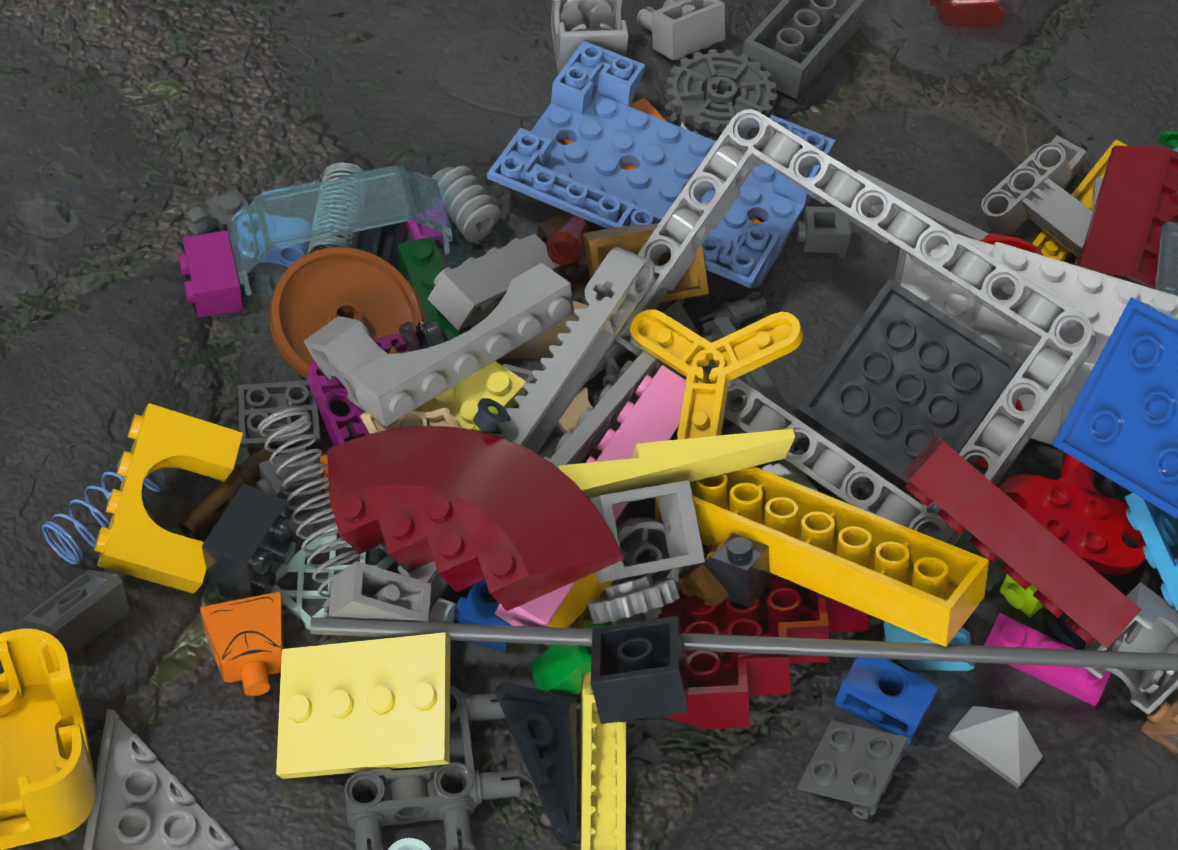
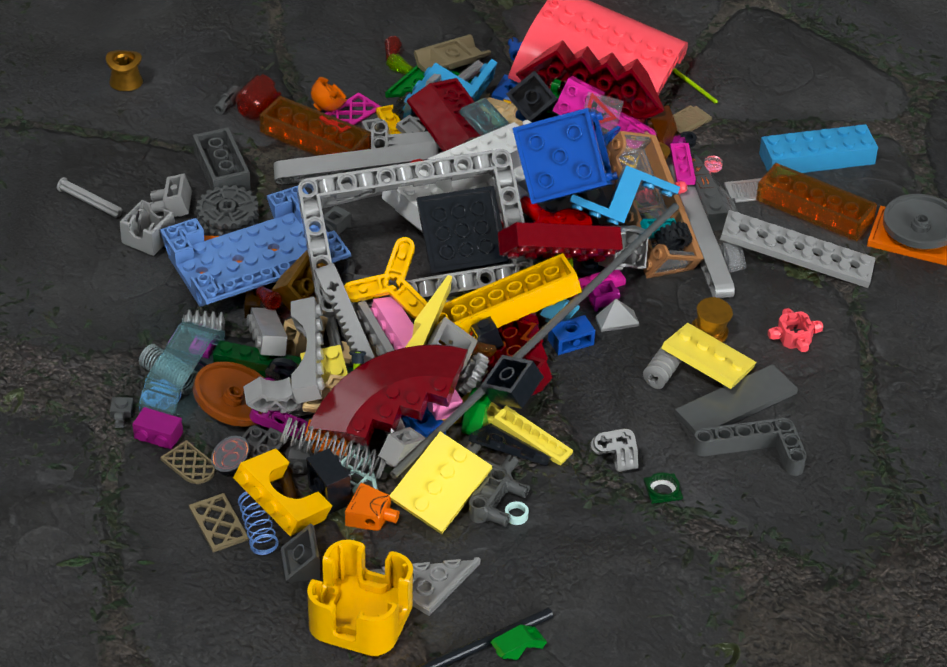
camera: 50 degrees left, 10 degrees down
dark grey hinge [797,720,909,819] -> none
none -> dark tan window [160,440,215,484]
none -> dark tan window [189,493,249,552]
none -> black tile [211,436,252,476]
none -> clear orange brick [259,96,371,156]
none -> light grey beam [273,142,439,184]
none -> orange cylinder [311,77,347,112]
none -> dark pink window [320,92,381,133]
none -> magenta brick [588,280,620,312]

